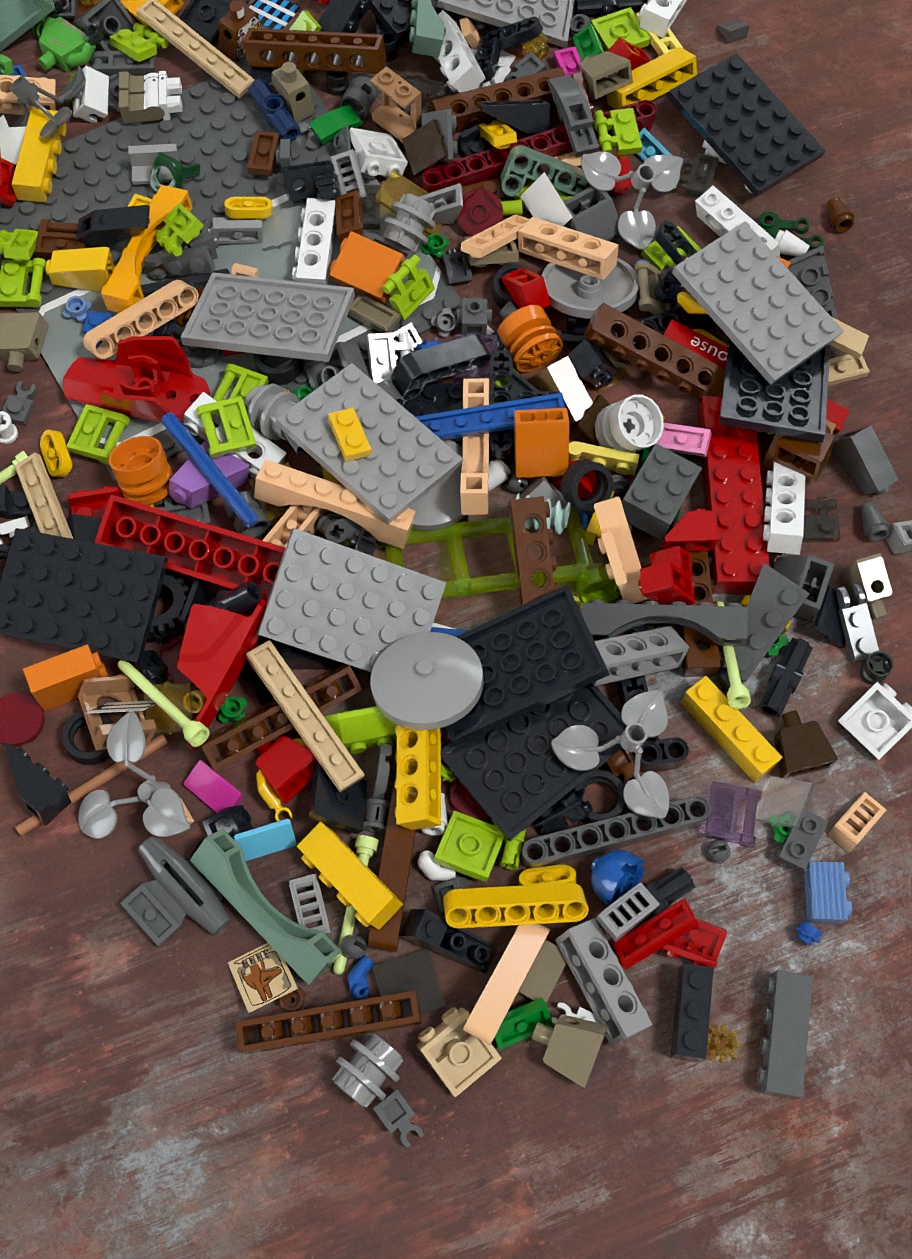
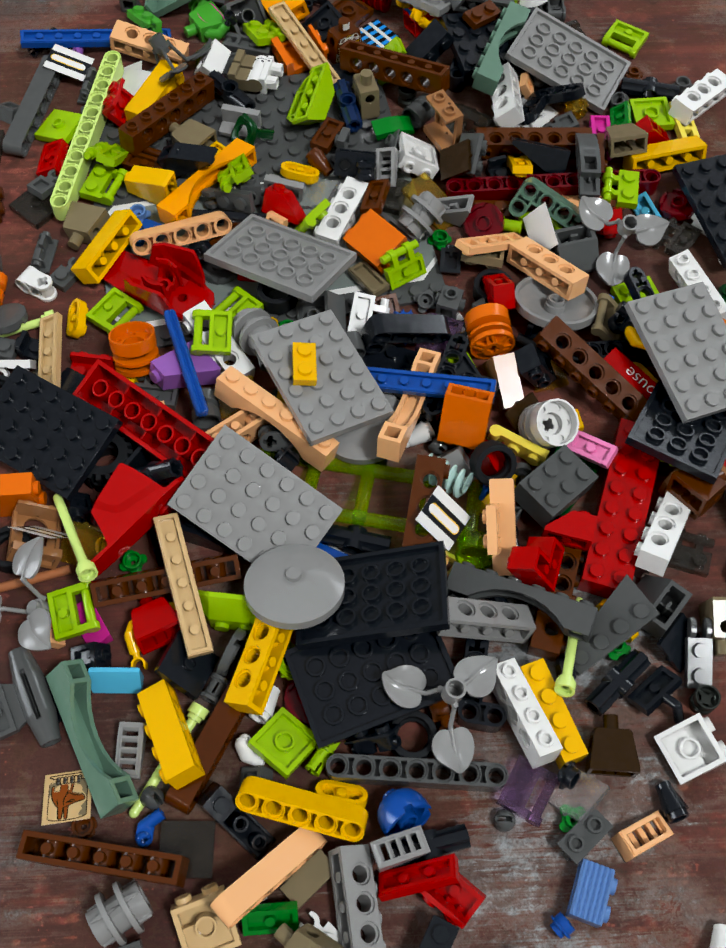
camera: 20 degrees right, 5 degrees down
none -> lime plate [47,582,101,642]
none -> yellow brick [70,209,143,284]
none -> reddish brown brick [118,71,215,156]
none -> dark tan torso [169,119,217,146]
none -> black piece [209,70,256,109]
none -> red slope [261,183,306,225]
none -> orange panel [271,24,329,76]
none -> lime wedge [286,62,335,125]
none -> lime plate [295,198,331,233]
none -> reddish brown cone [305,147,334,178]
none -> black piece [320,524,392,555]
none -> sticker [415,485,471,551]
none -> white brick [492,658,563,769]
none -> black plate [557,761,581,790]
none -> black plate [627,665,684,724]
none -> black cone [655,781,689,824]
none -> dark red tile [658,188,694,221]

